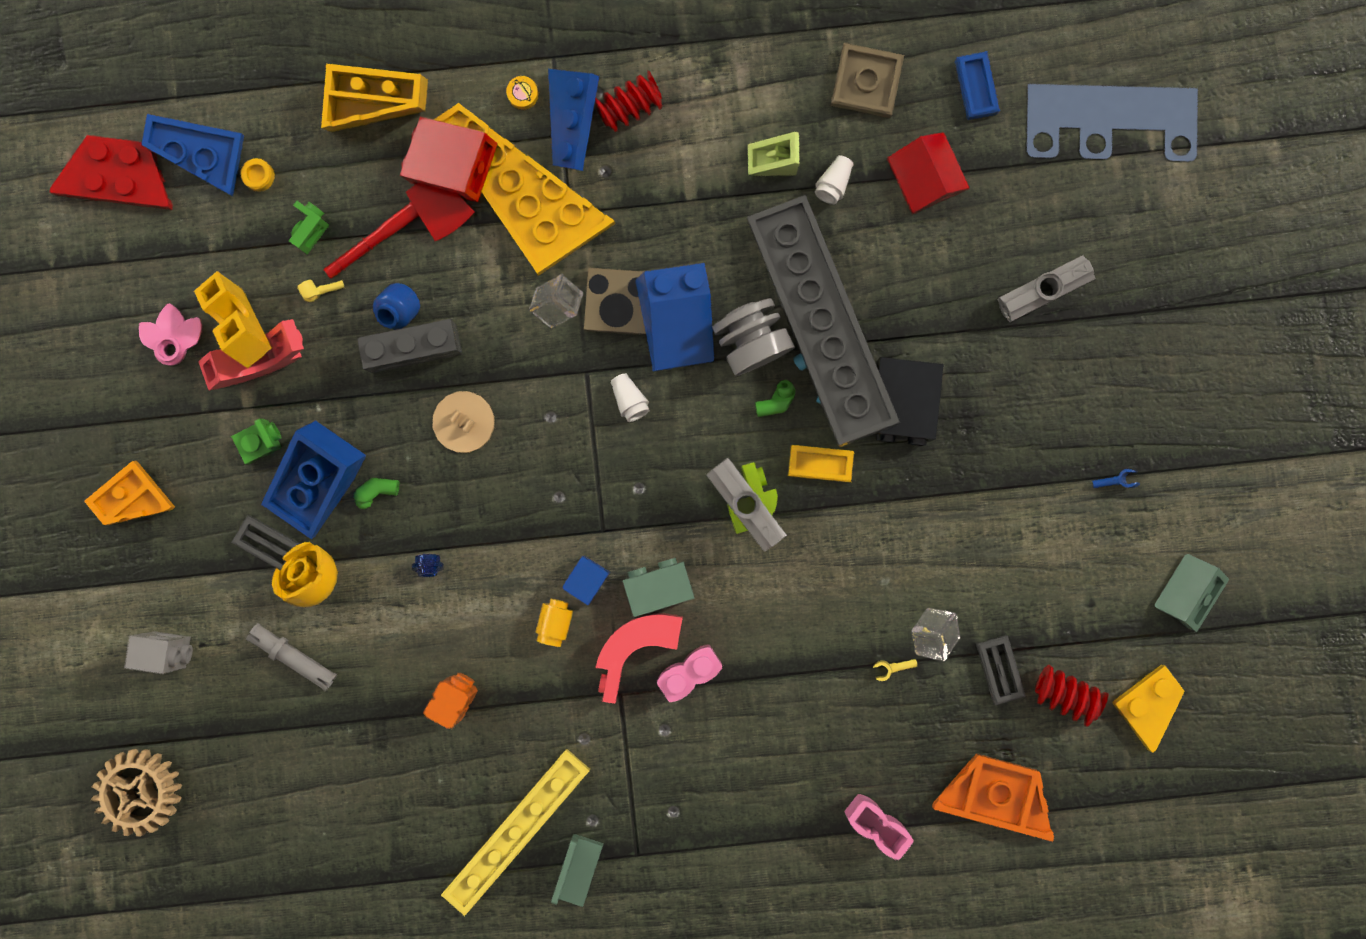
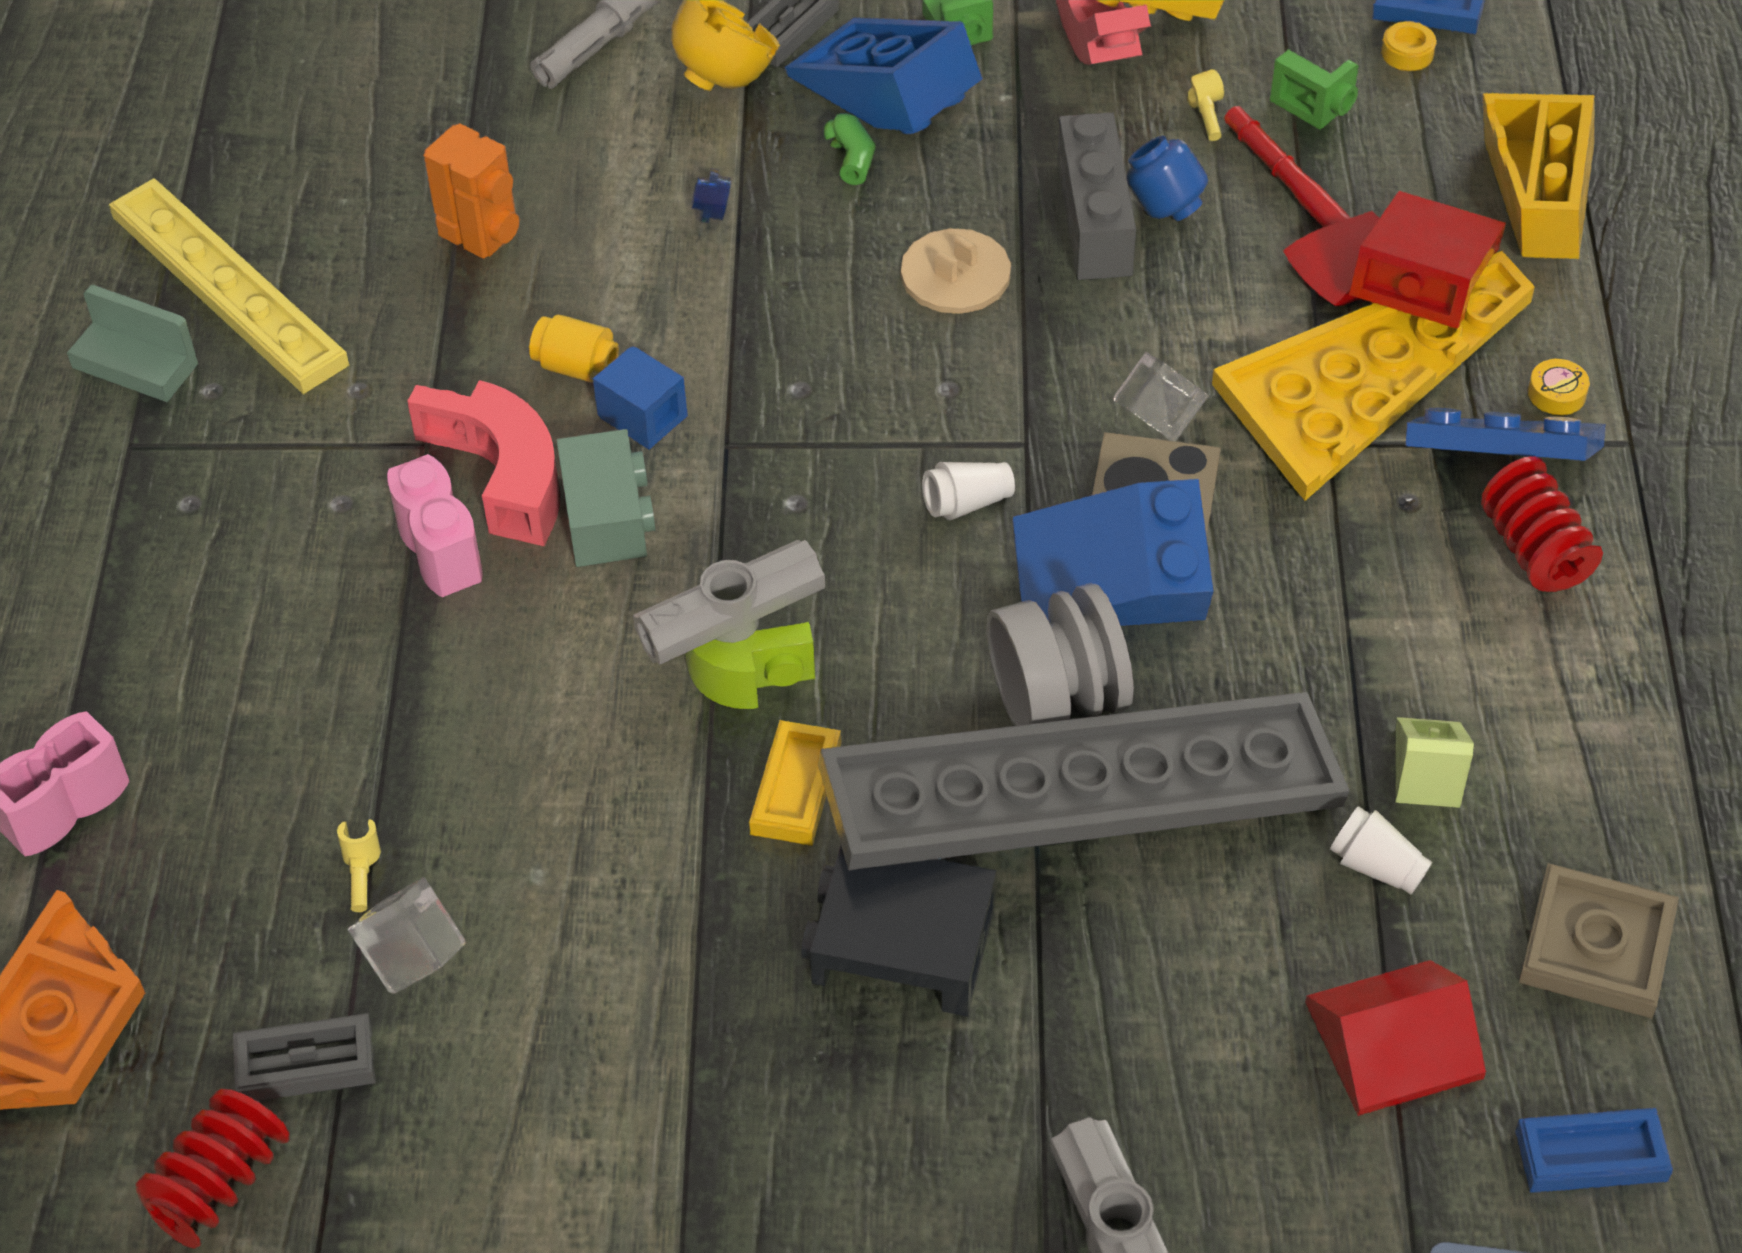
camera: 95 degrees right, 35 degrees down
bright green arm [755,380,795,417] -> none

